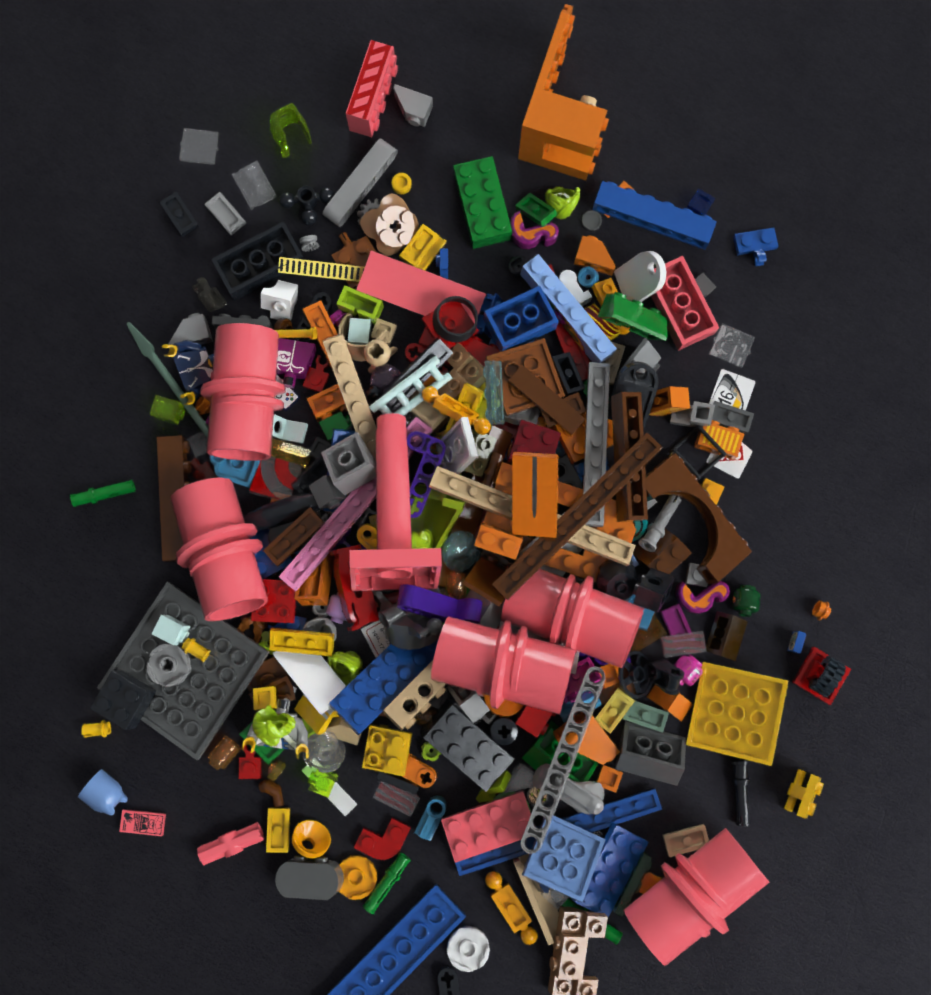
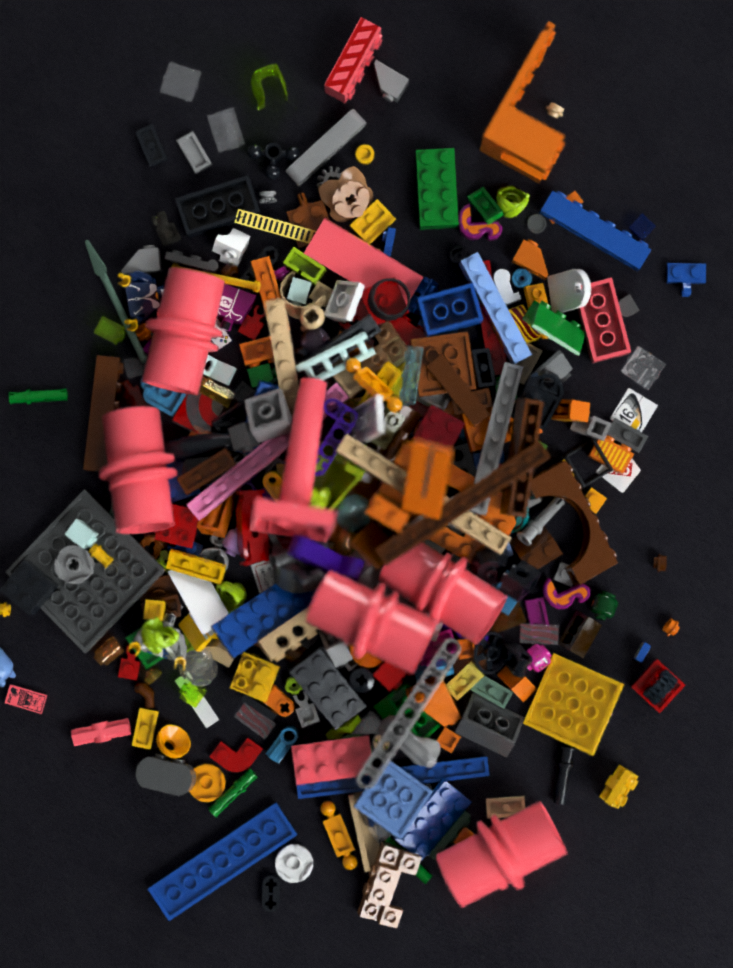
camera: 15 degrees right, 5 degrees up
none -> light grey plate [293,692,320,728]
none -> white plate [324,280,365,323]
none -> reddish brown plate [654,553,667,572]

